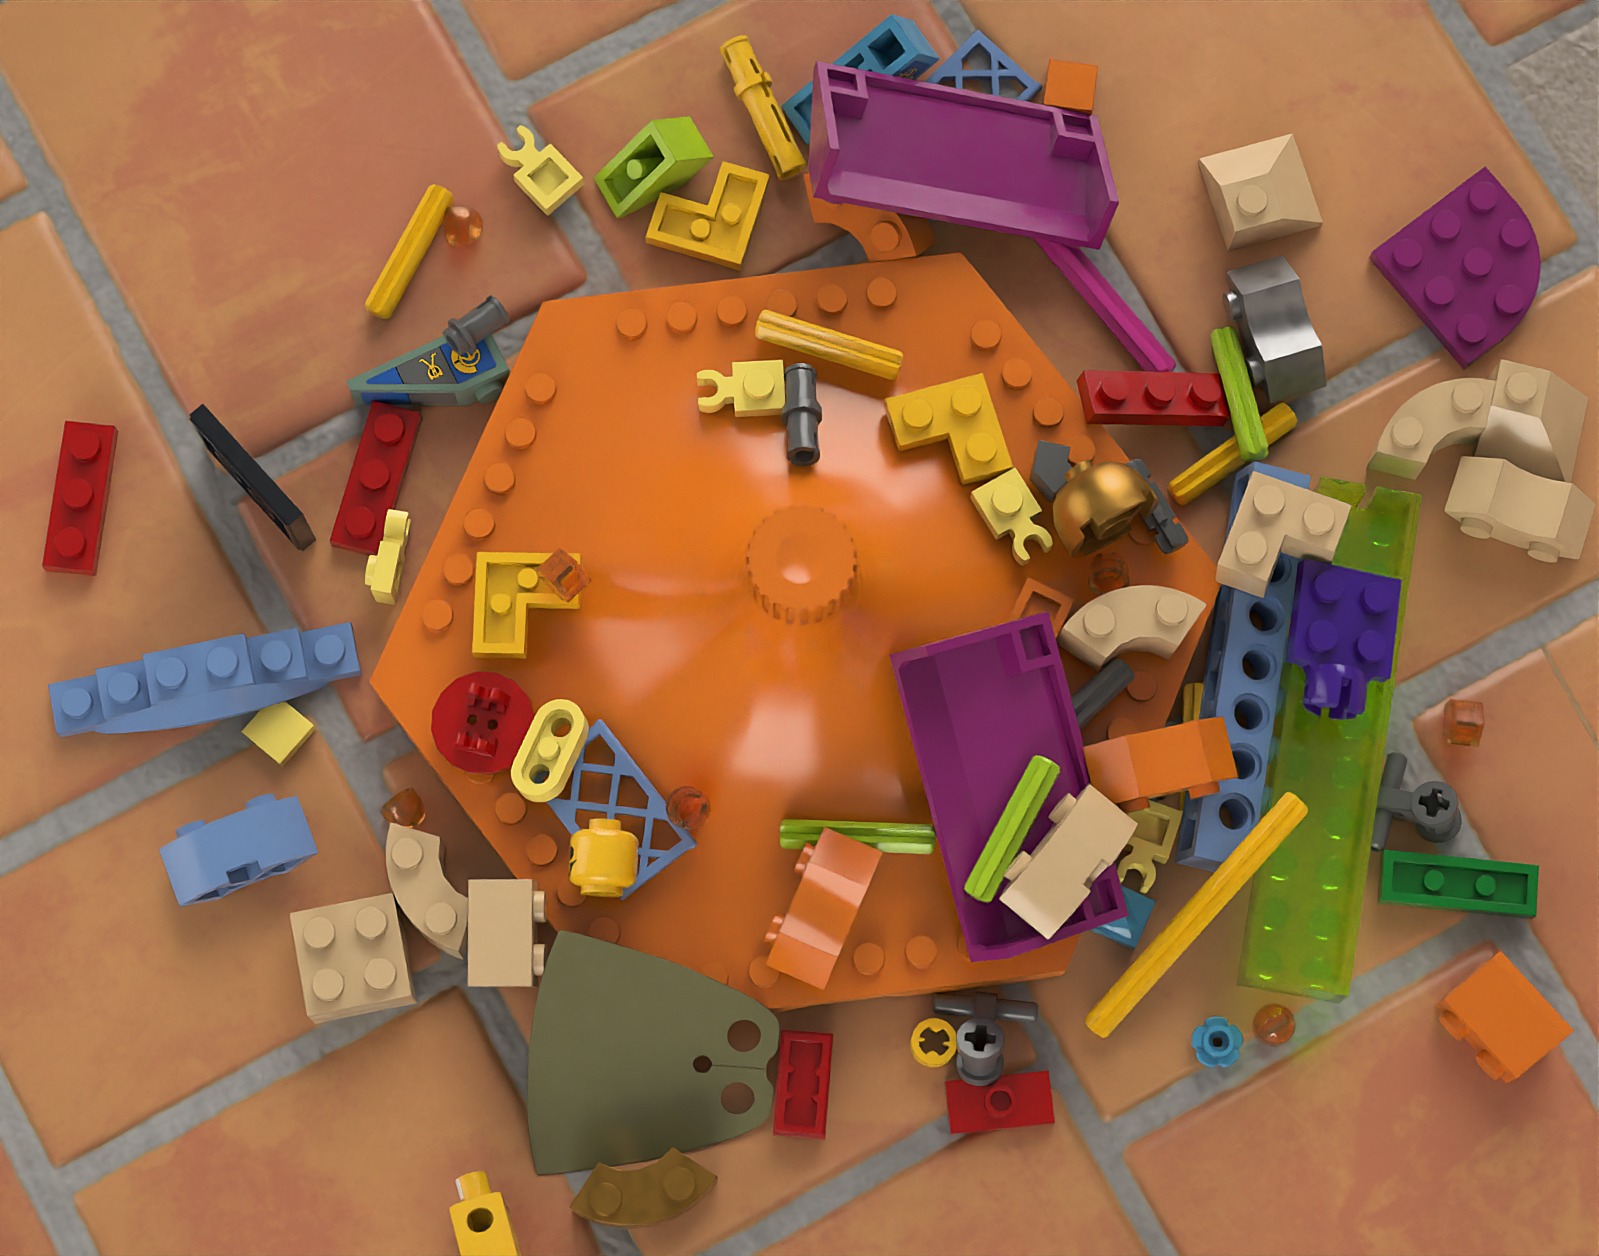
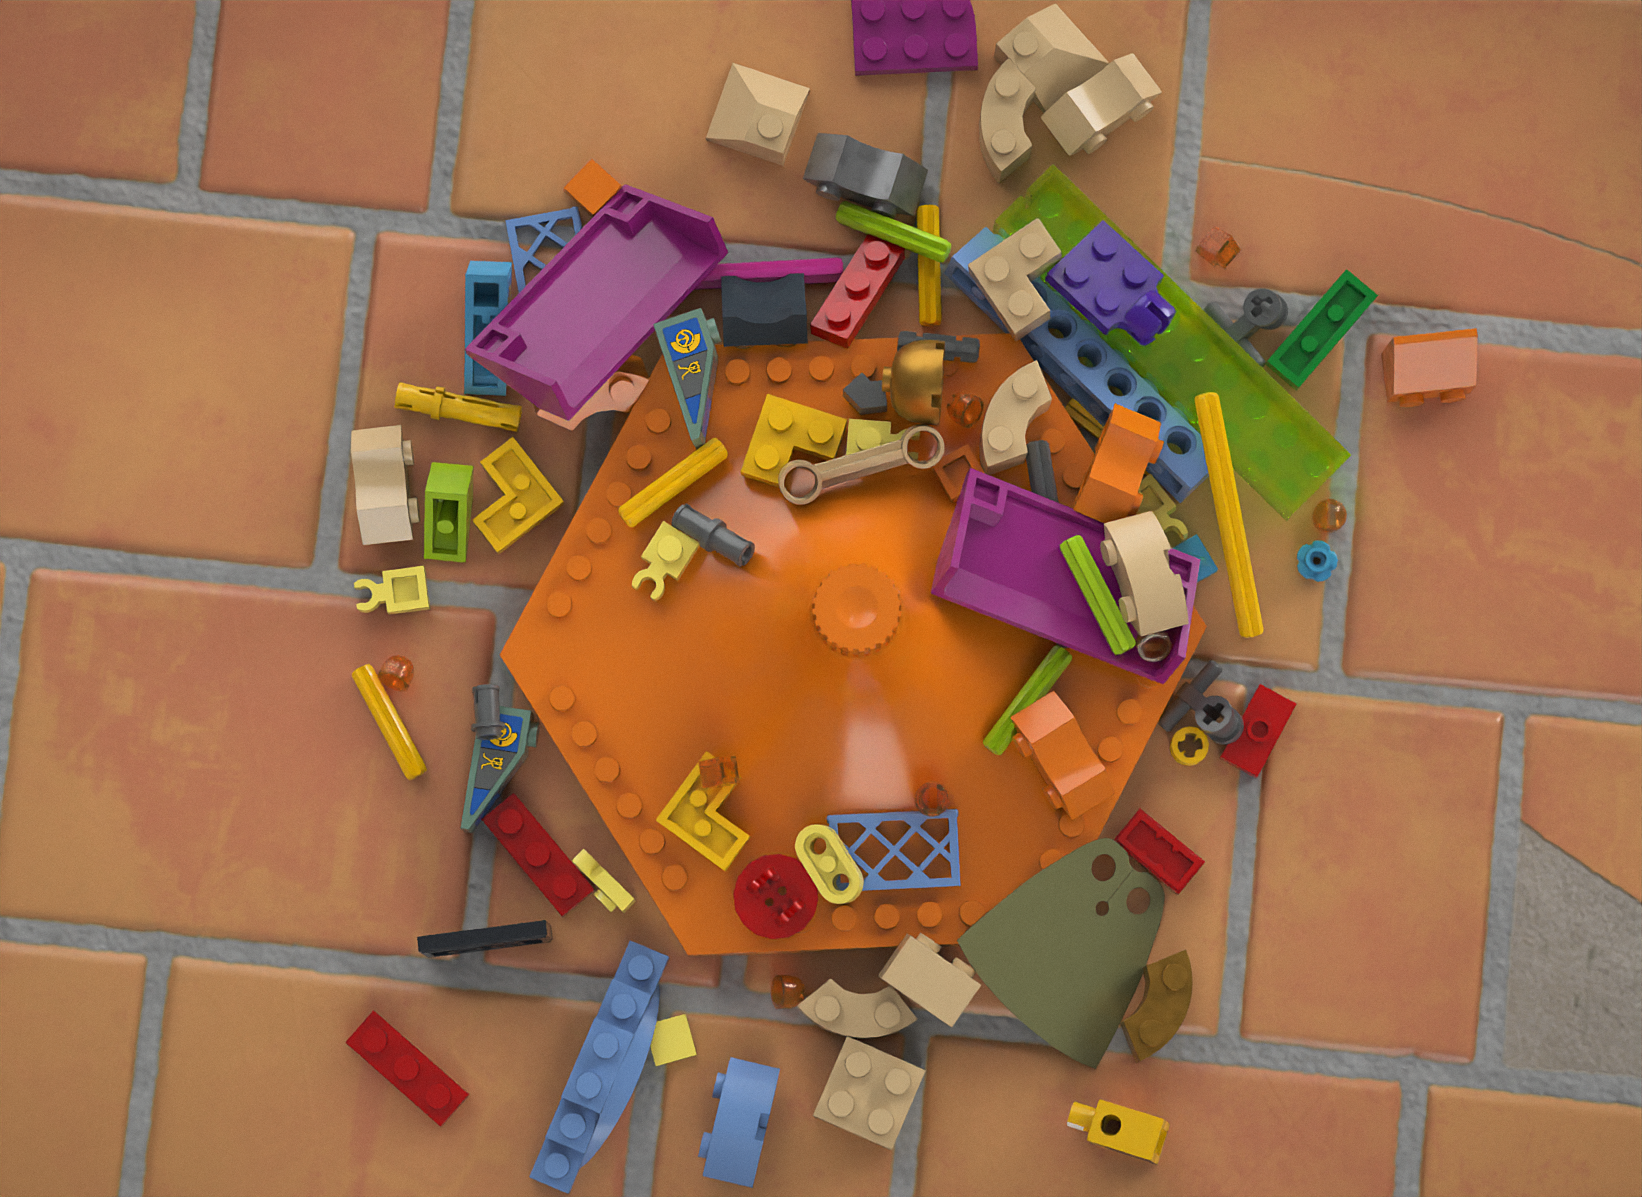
camera: 55 degrees left, 5 degrees up
yellow head [568,819,639,897] -> none
none -> tan brick [351,425,420,545]
none -> slope [653,308,722,450]
none -> black brick [721,273,808,349]
none -> tan piece [778,424,945,504]
none -> clear orange hinge [1136,630,1172,662]

